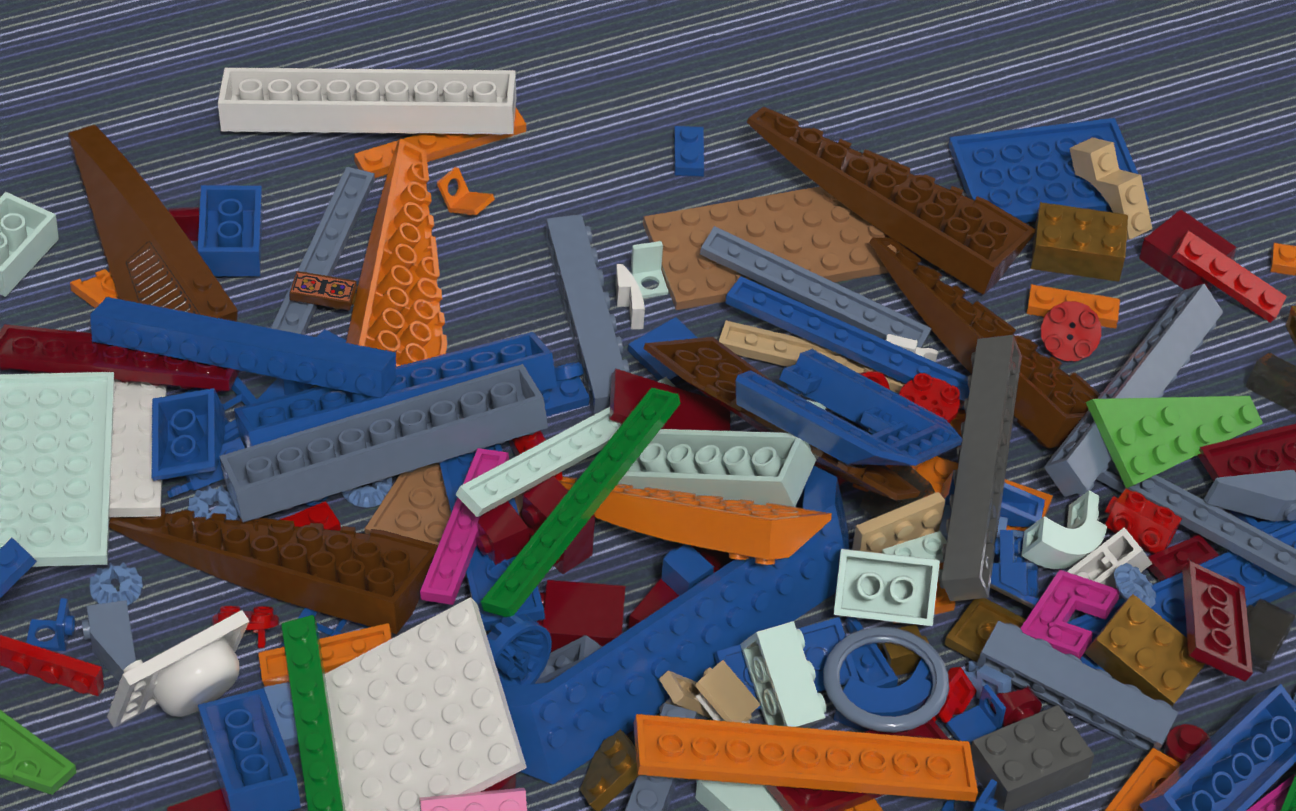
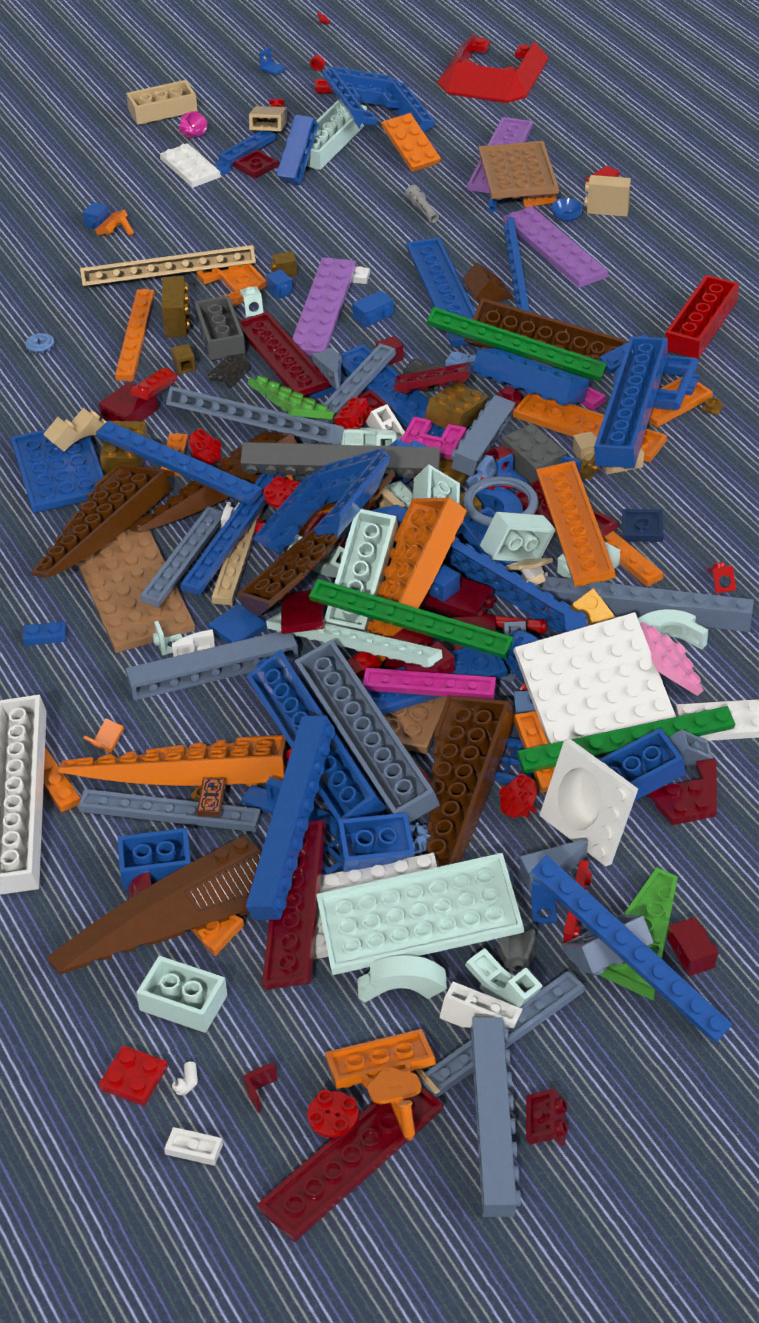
camera: 90 degrees left, 5 degrees down
medium blue gear [1114,563,1157,608] -> none
none -> blue plate [96,421,262,505]

